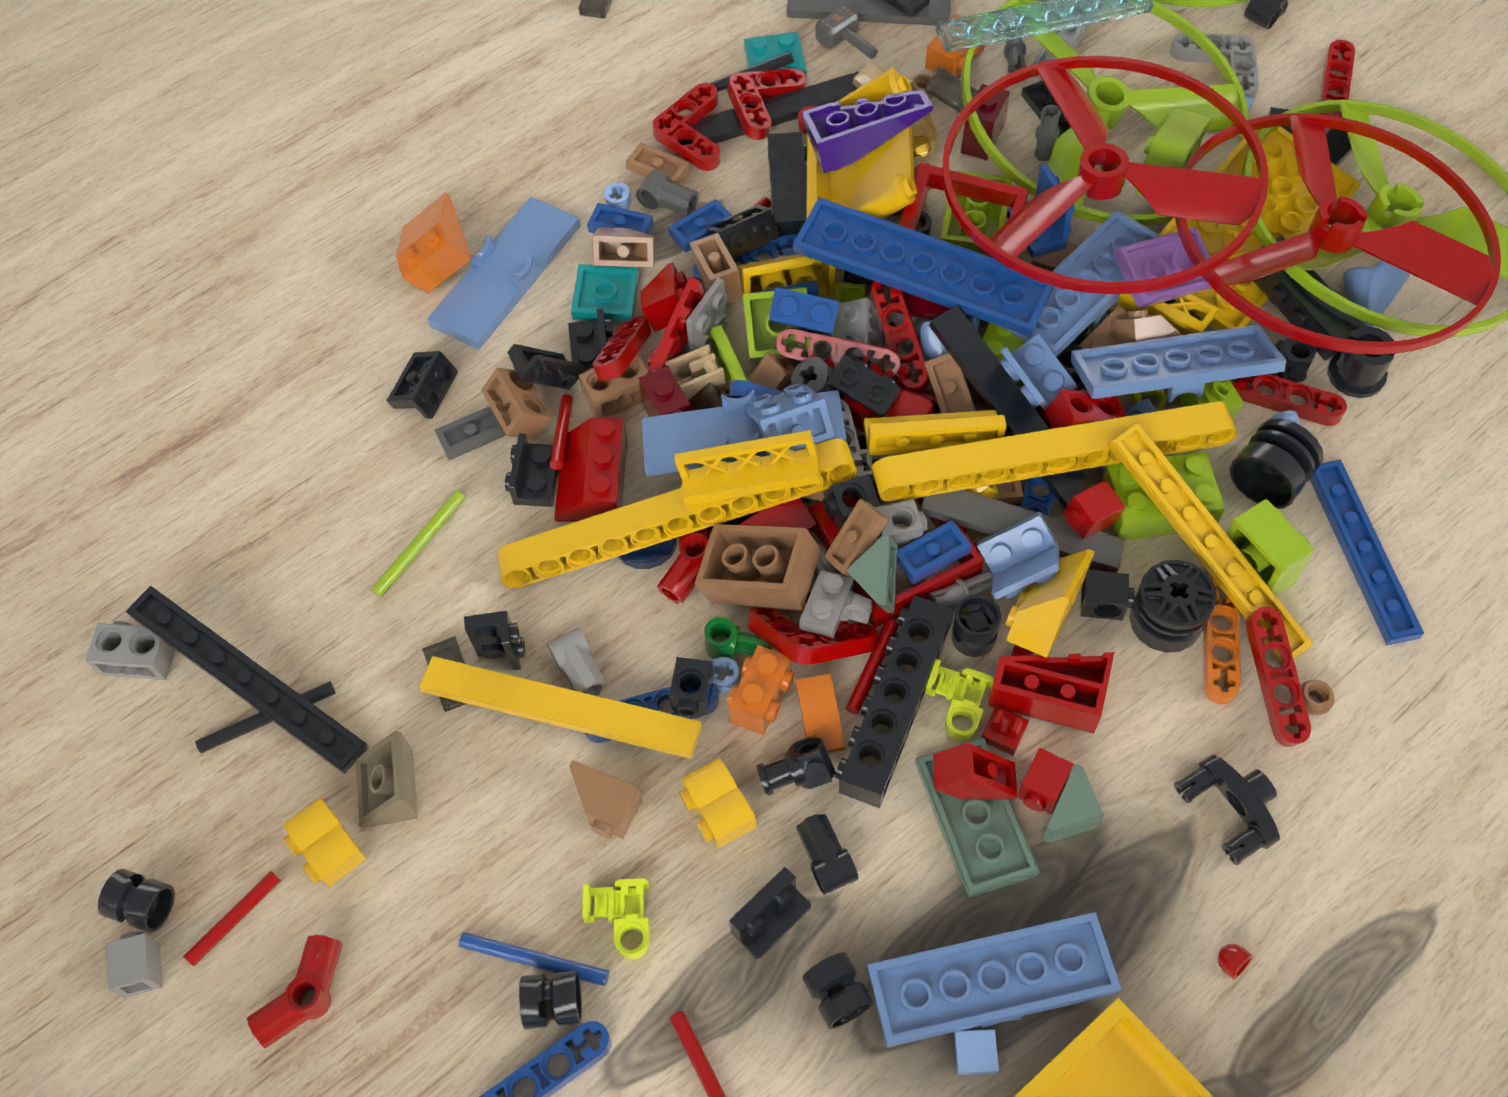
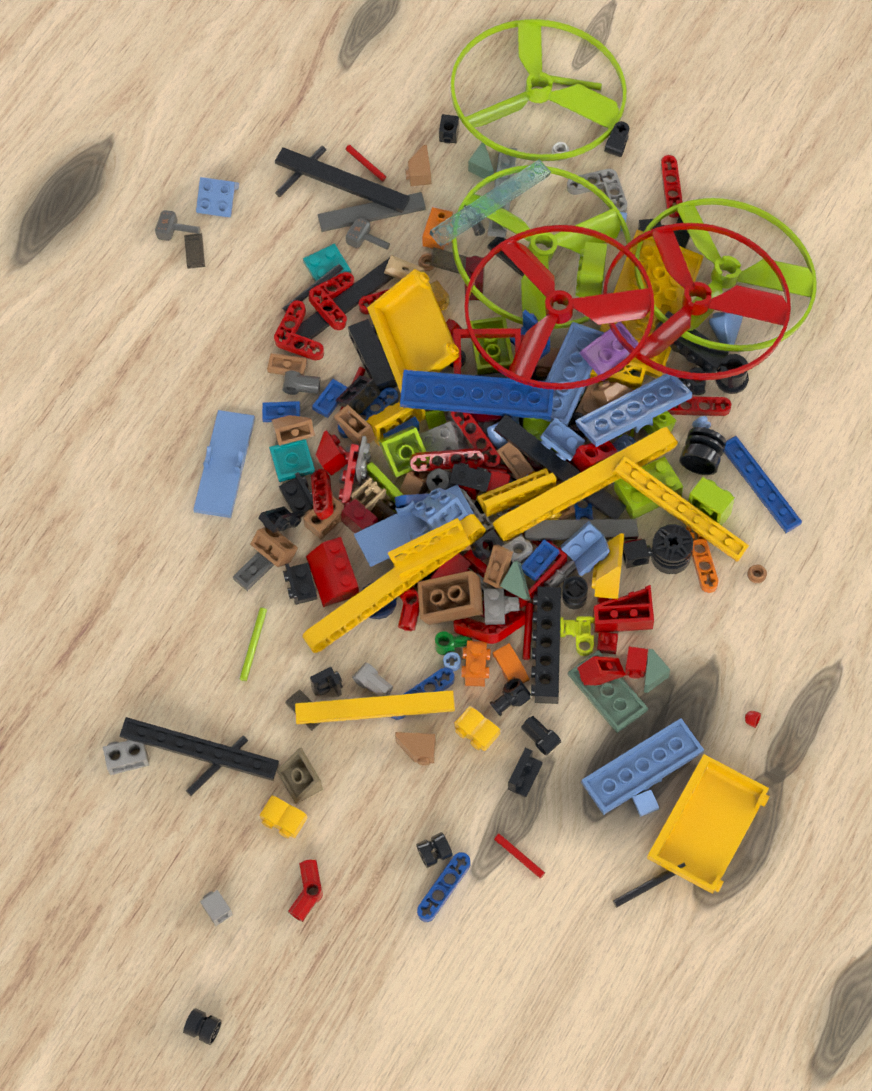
camera: 20 degrees left, 5 degrees up
black wheel [97,869,175,933] -> none
red bar [183,871,281,967] -> none
black bracket [386,351,458,419] -> none
orange slope [396,192,472,293] -> none
blue bar [458,932,609,986] -> none
red bar [550,394,573,470] -> none
neon yellow piece [582,878,650,960] -> none
light blue bush [604,182,632,209] -> none
black brick [669,657,714,717] -> none
blue brick [769,287,840,335] -> none
dark purple wedge [802,90,933,173] -> none
black wheel [802,952,874,1029] -> none
dark grey pin [1034,105,1061,161] -> none
red brick [1063,480,1126,540] -> none
black connector [1174,754,1280,865] -> none
red beam [1245,606,1311,747] -> none

